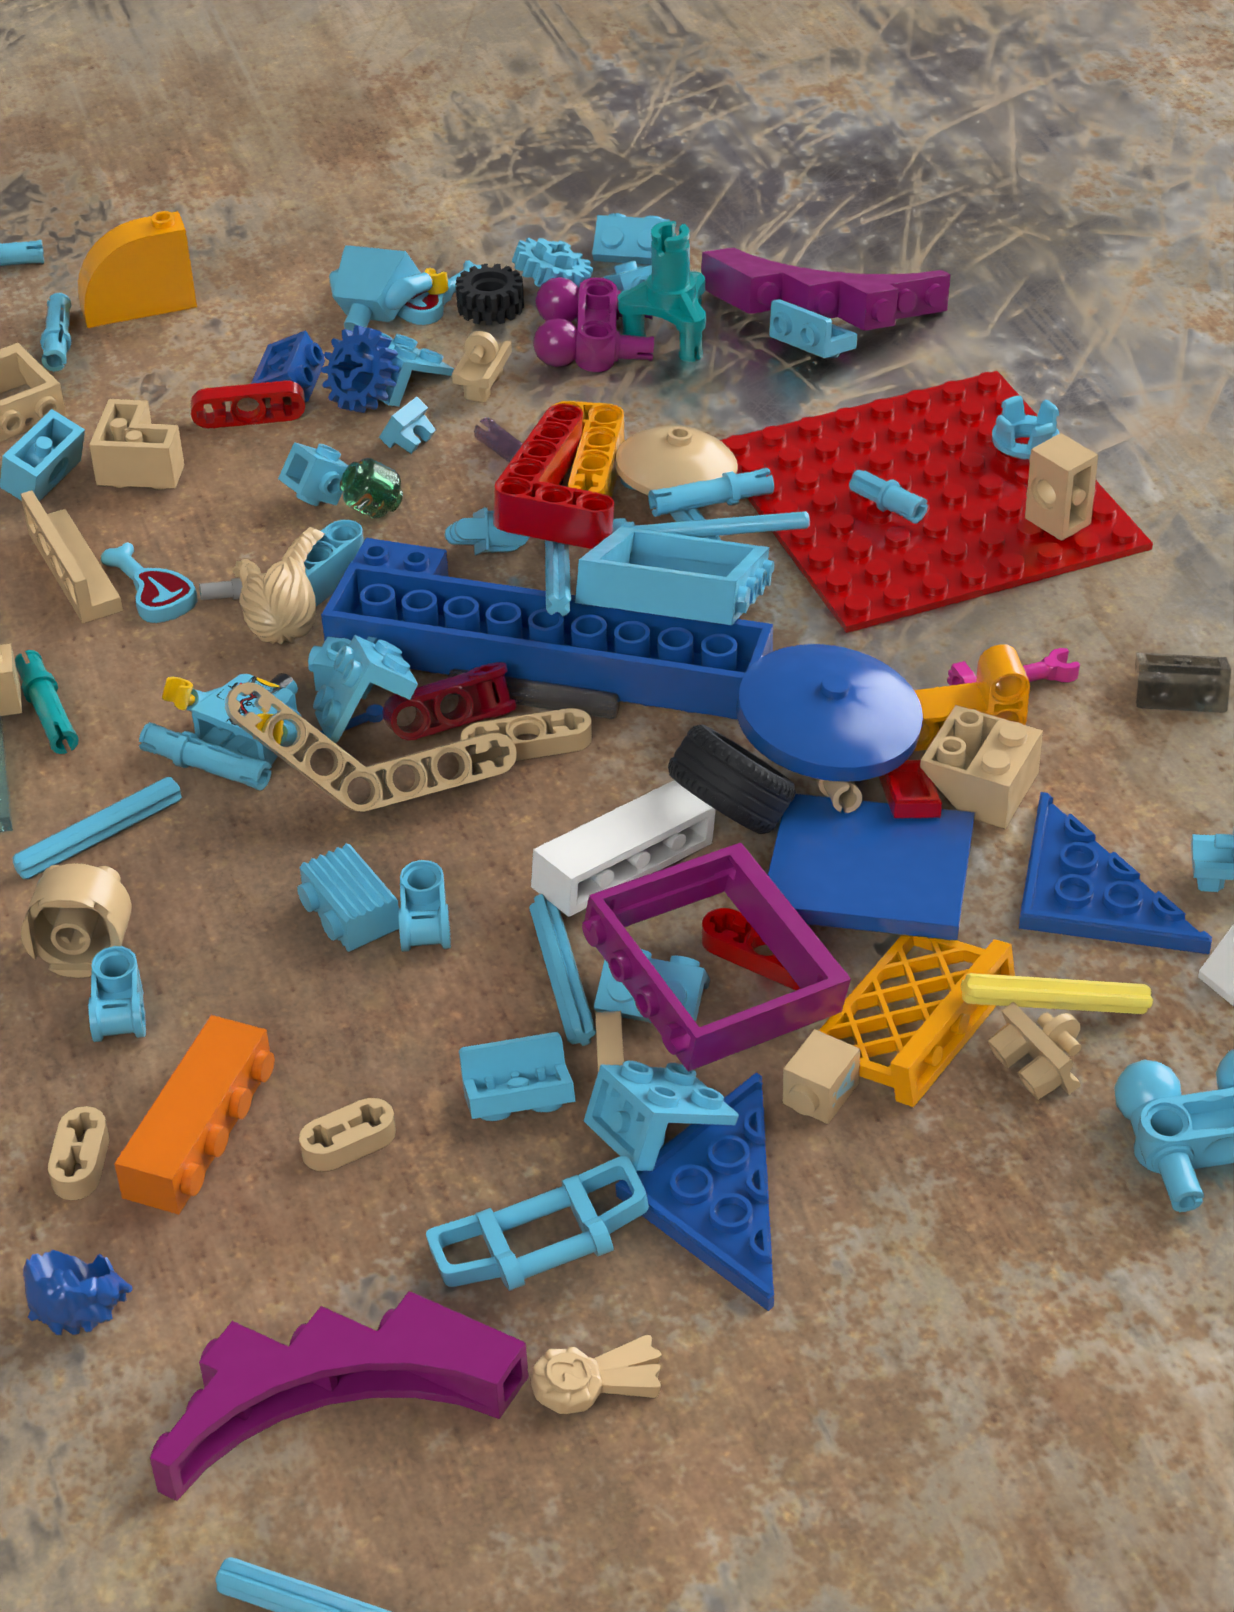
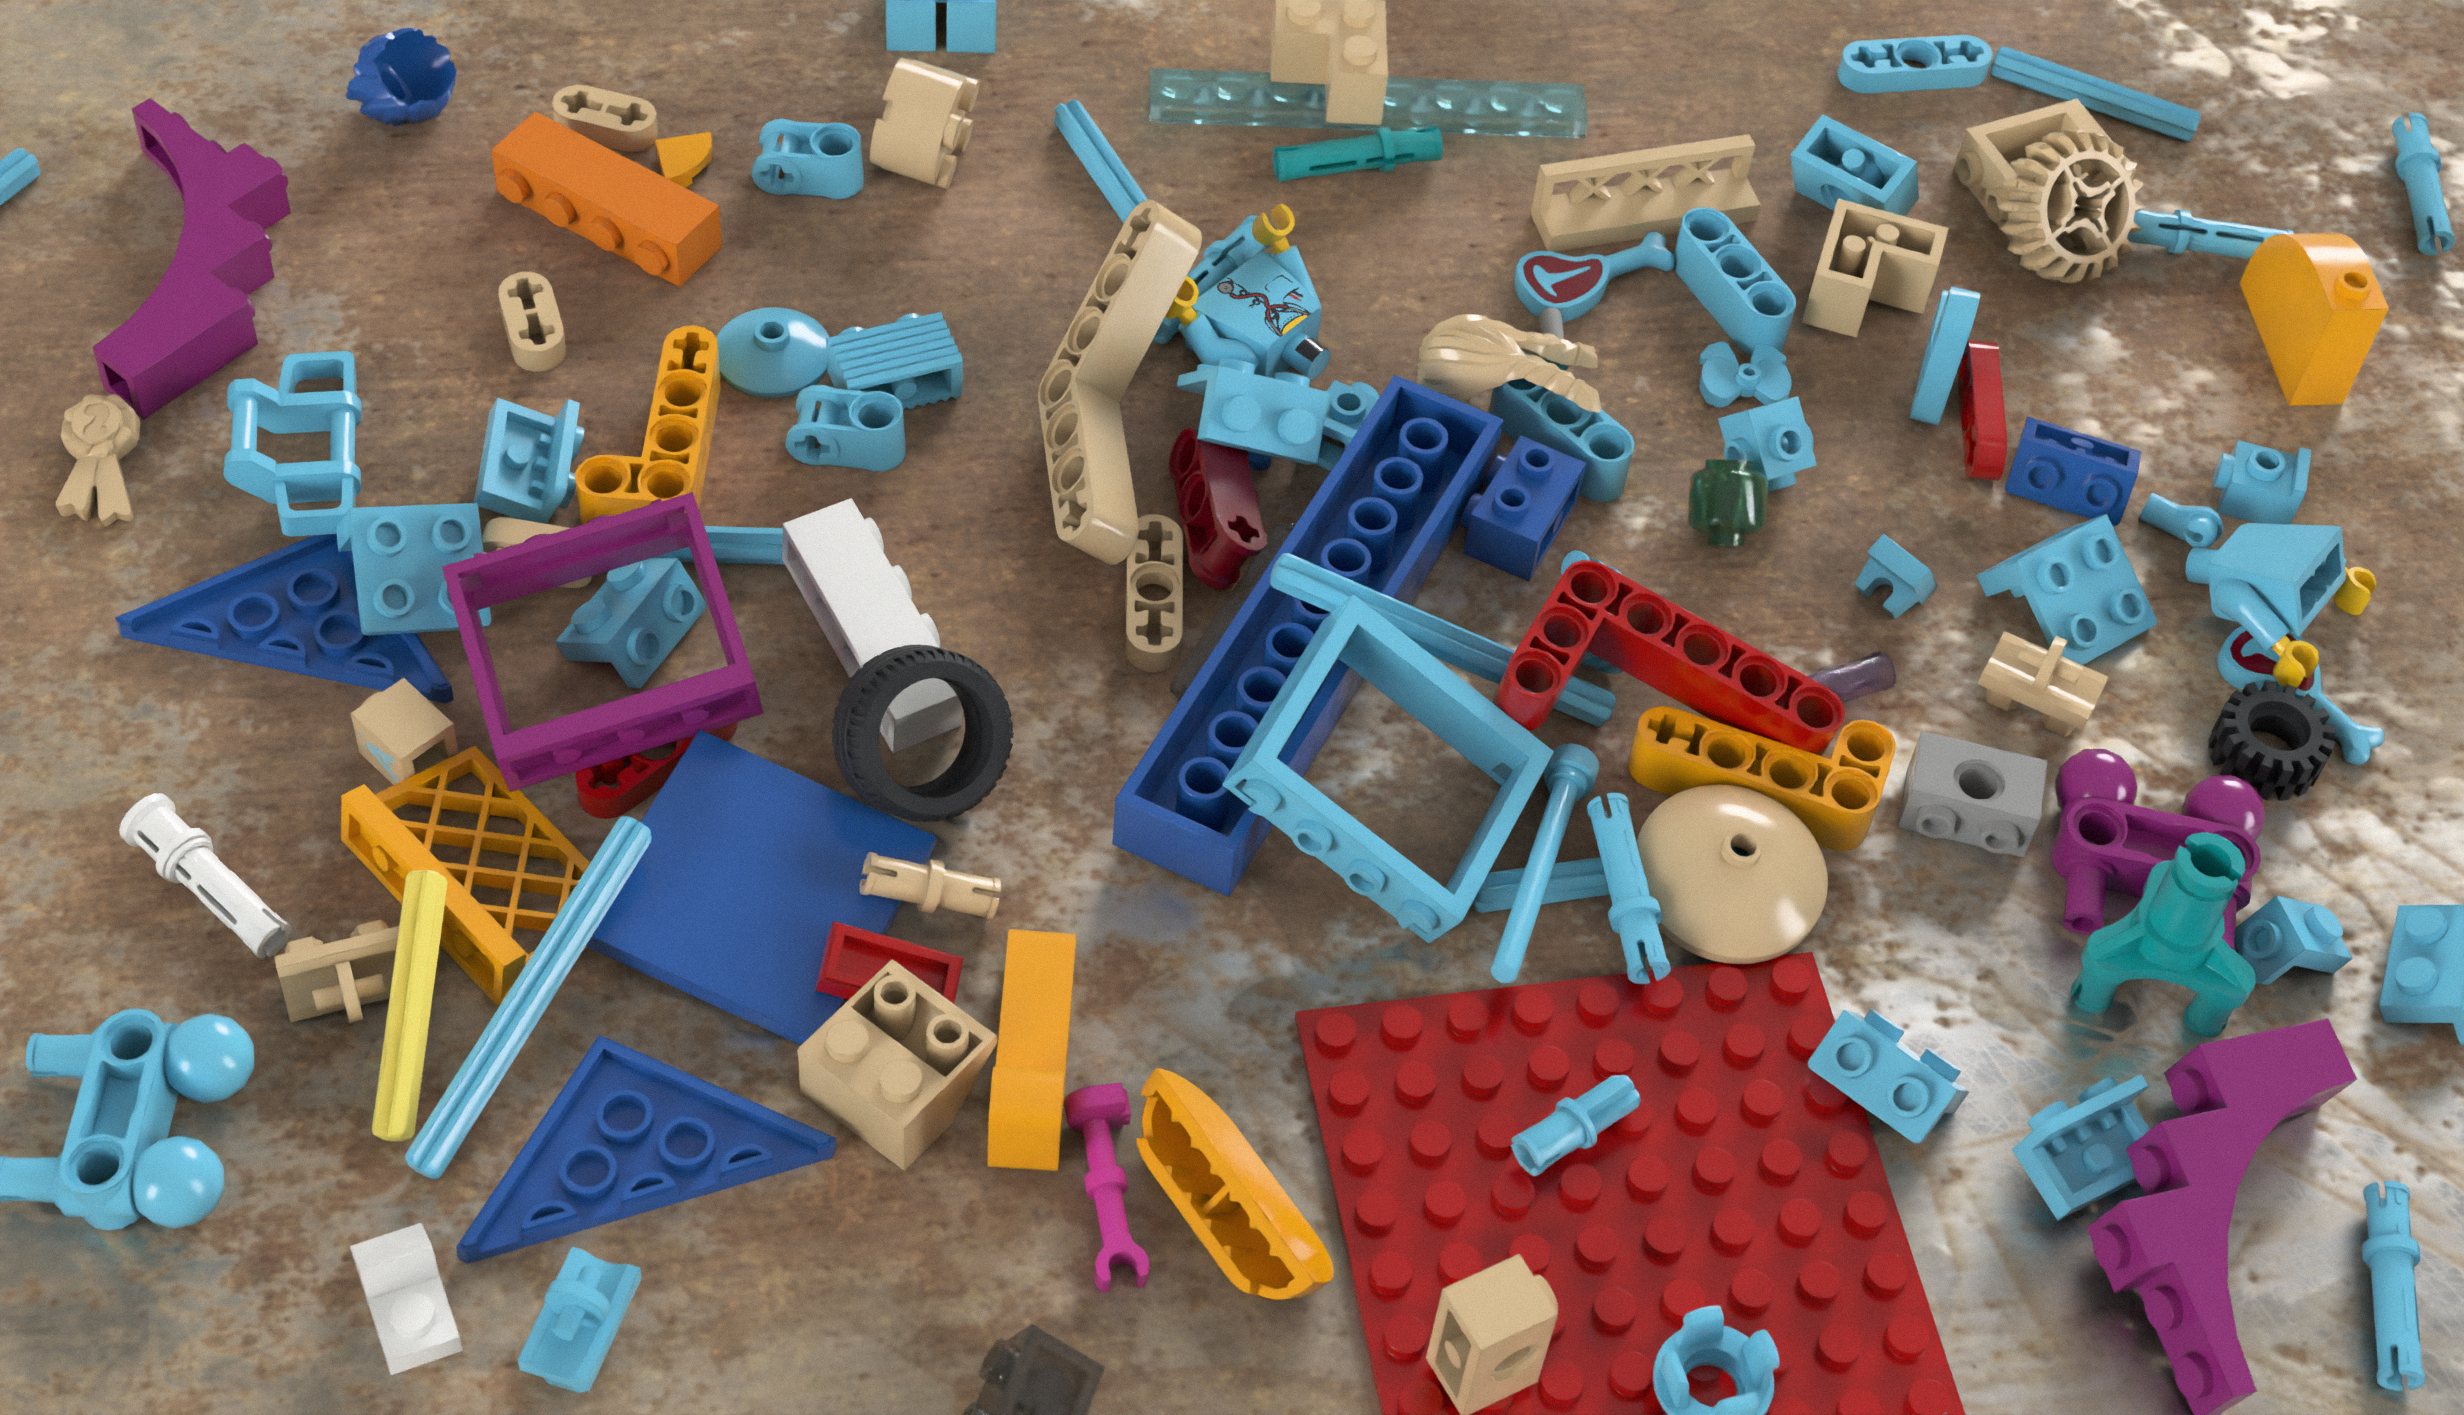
camera: 95 degrees right, 10 degrees up
blue gear [321,325,399,413] -> none
medium azure gear [512,238,594,287] -> none
blue dish [736,644,923,782] -> none
none -> white pin [119,793,292,959]
none -> medium azure axle [405,816,652,1179]
none -> light orange beam [575,325,721,525]
none -> light orange tile [655,132,713,188]
none -> medium azure dish [717,307,829,398]
none -> light orange brick [1136,1068,1334,1300]
none -> medium azure beam [1673,207,1796,356]
none -> medium azure piece [1699,341,1792,408]
none -> medium azure bracket [1808,1009,1970,1143]
none -> light grey brick [1898,731,2048,858]
none -> medium azure beam [1909,286,1981,426]
none -> tan gear [1997,129,2146,283]
none -> medium azure arm [2138,492,2223,548]
none -> medium azure brick [2212,440,2312,524]
none -> medium azure pin [2362,1181,2425,1391]

